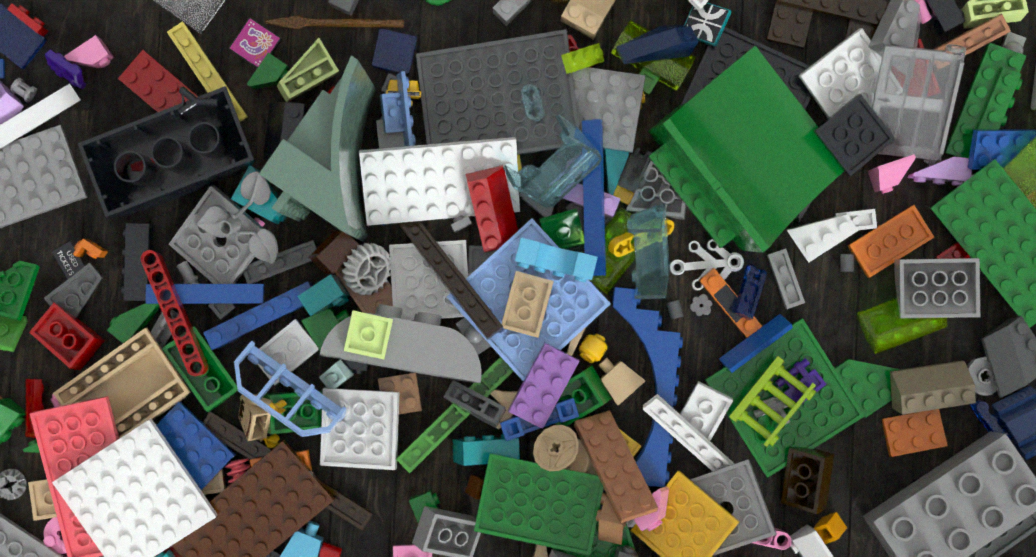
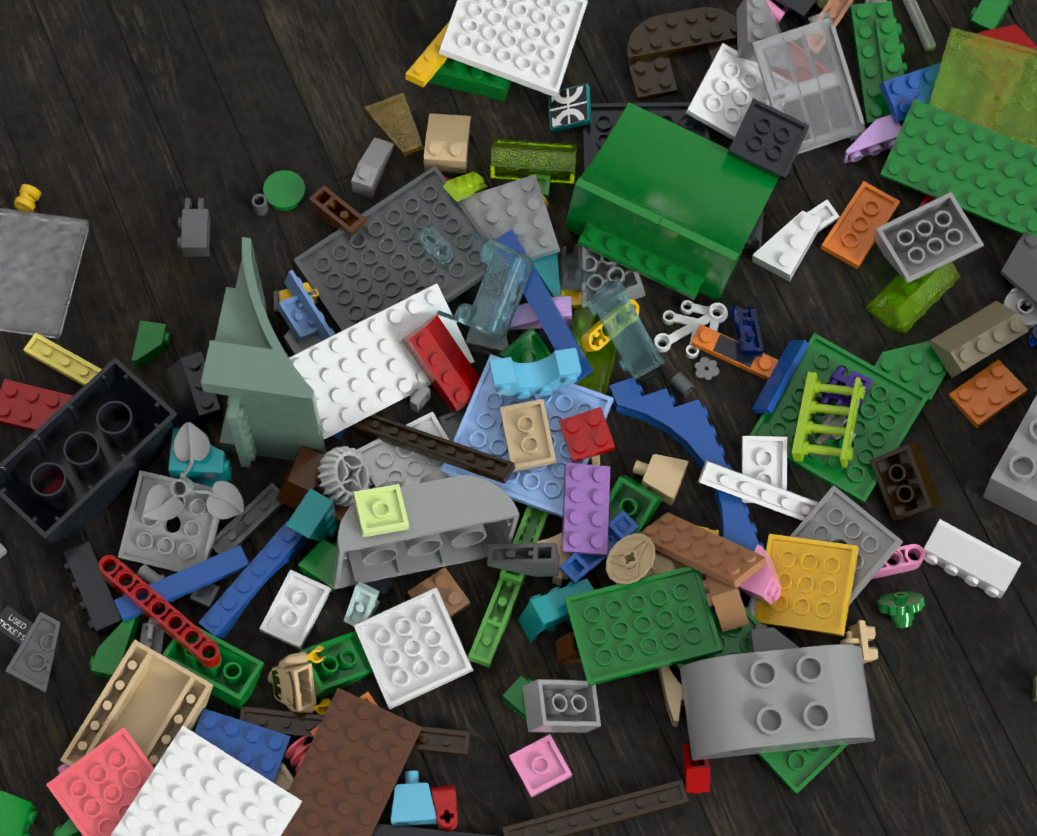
camera: 25 degrees left, 20 degrees down
red plate [26,379,44,438] -> none
red slope [29,302,105,370] -> none
orange bracket [73,239,108,259] -> none
black piece [178,87,219,115] -> none
tile [228,17,282,68] -> none
light blue plate [234,341,347,437] -> none
clear orange piece [265,15,404,29] -> none
yellowish green wedge [277,38,339,102] -> none
clear blue tile [372,29,417,75] -> none
yellow head [579,334,607,363] -> none
dark blue wedge [616,24,699,64] -> none
light grey plate [767,249,805,309] -> none
light orange brick [813,512,847,544] -> none
dark grey hinge [840,254,854,272] -> none
bright pink slope [867,154,916,194] -> none
none -> reddish brown slope [309,185,367,234]
none -> red plate [559,407,615,463]

